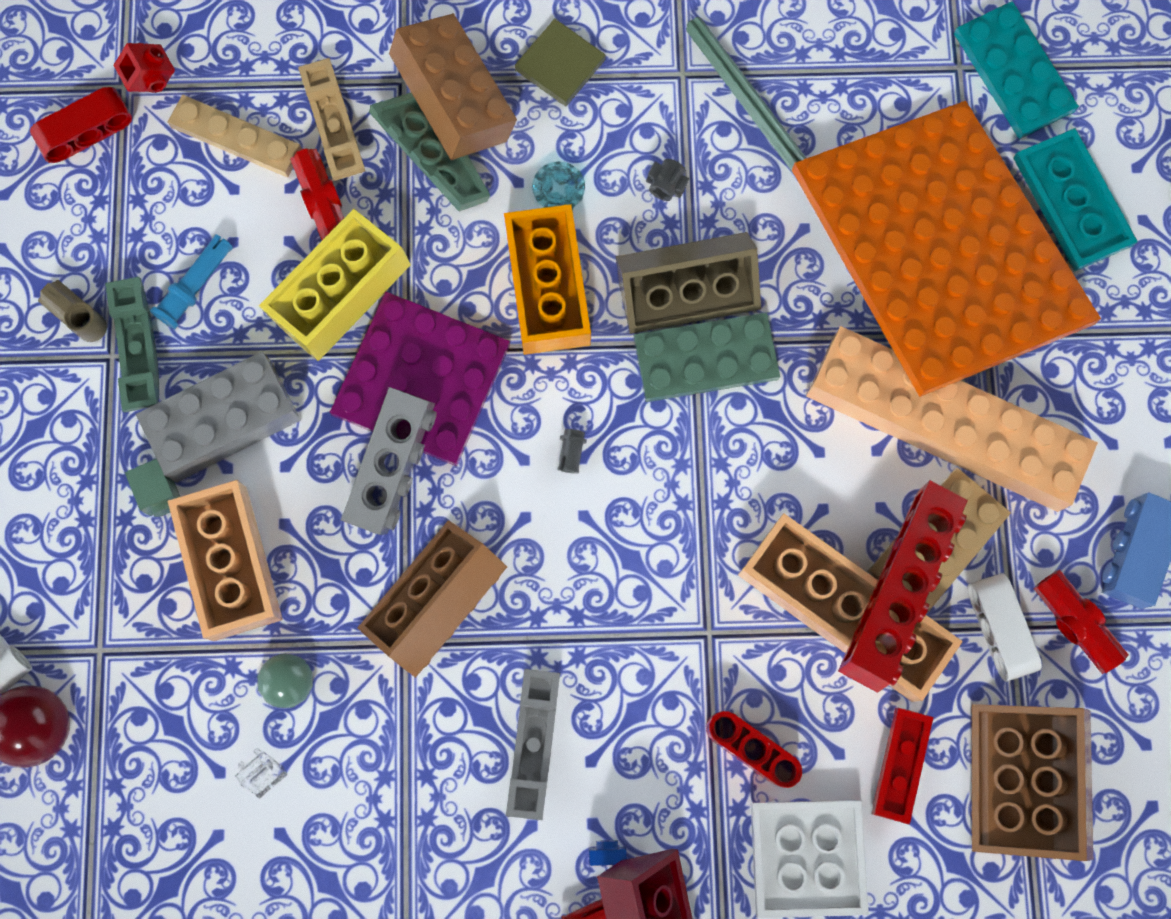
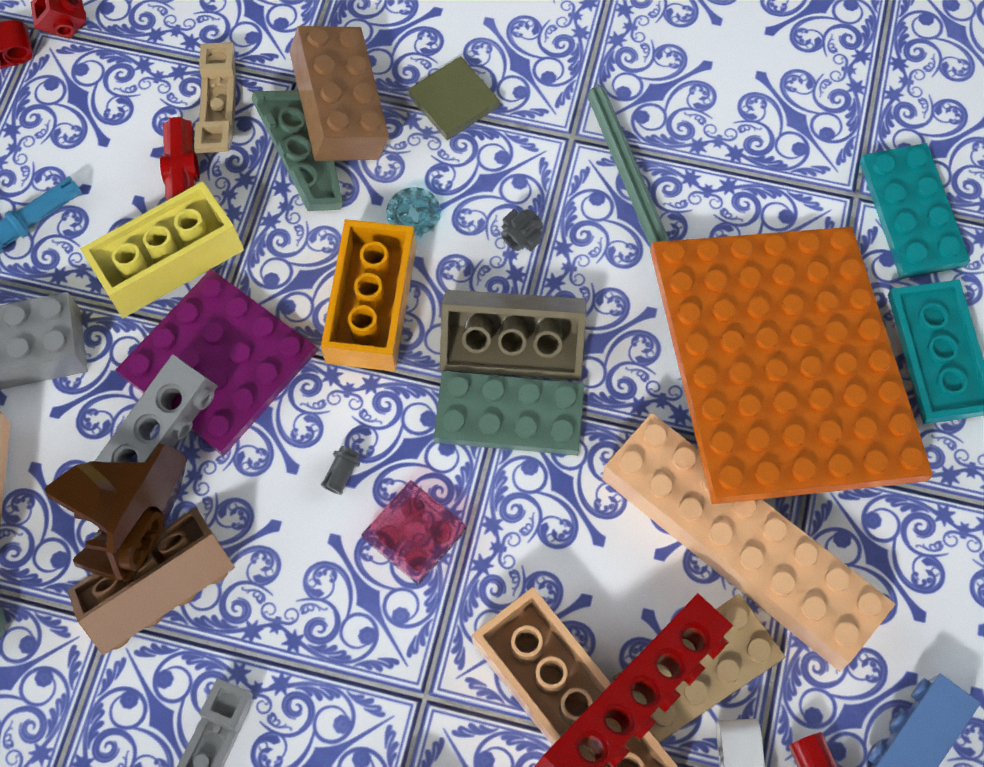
camera: 20 degrees right, 10 degrees down
tan plate [167,94,302,178] -> none
none -> reddish brown piece [44,444,187,581]
none -> clear pink plate [361,480,467,585]

